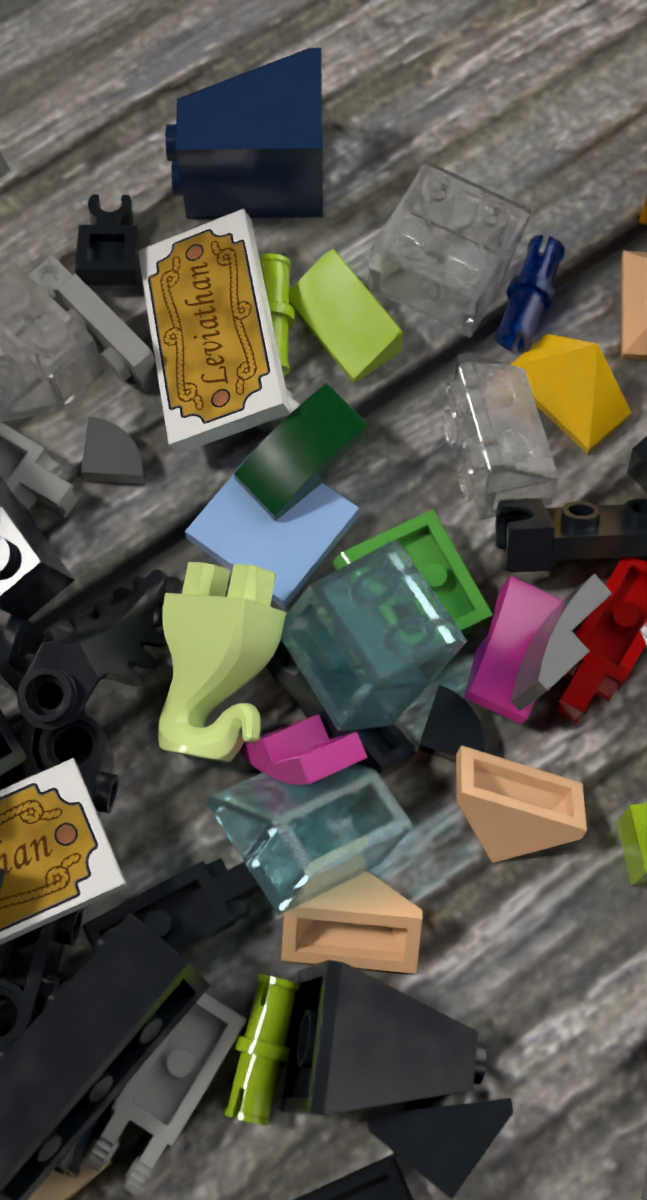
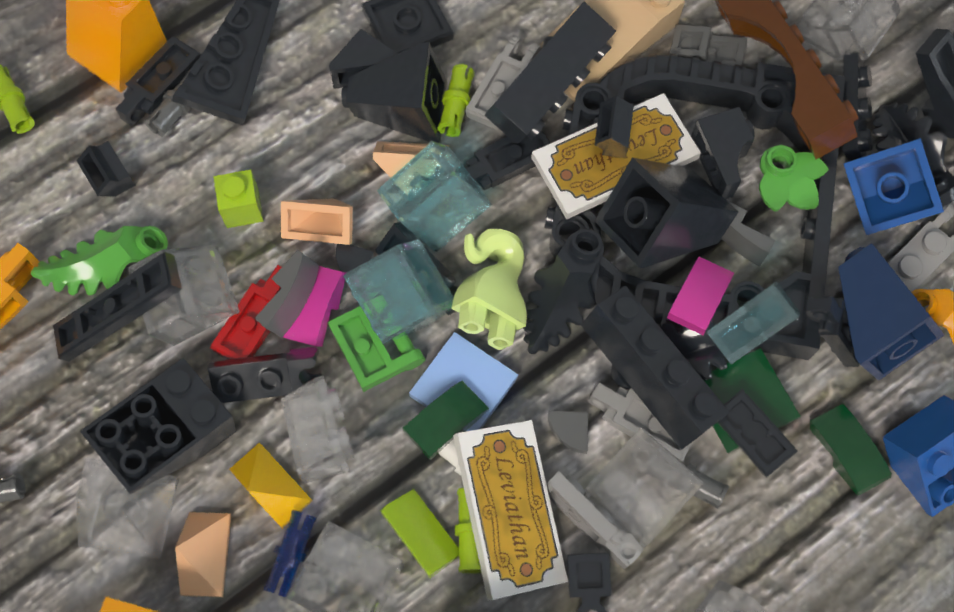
camera: 175 degrees right, 0 degrees up
dark pink slope [240,714,368,785] -> none

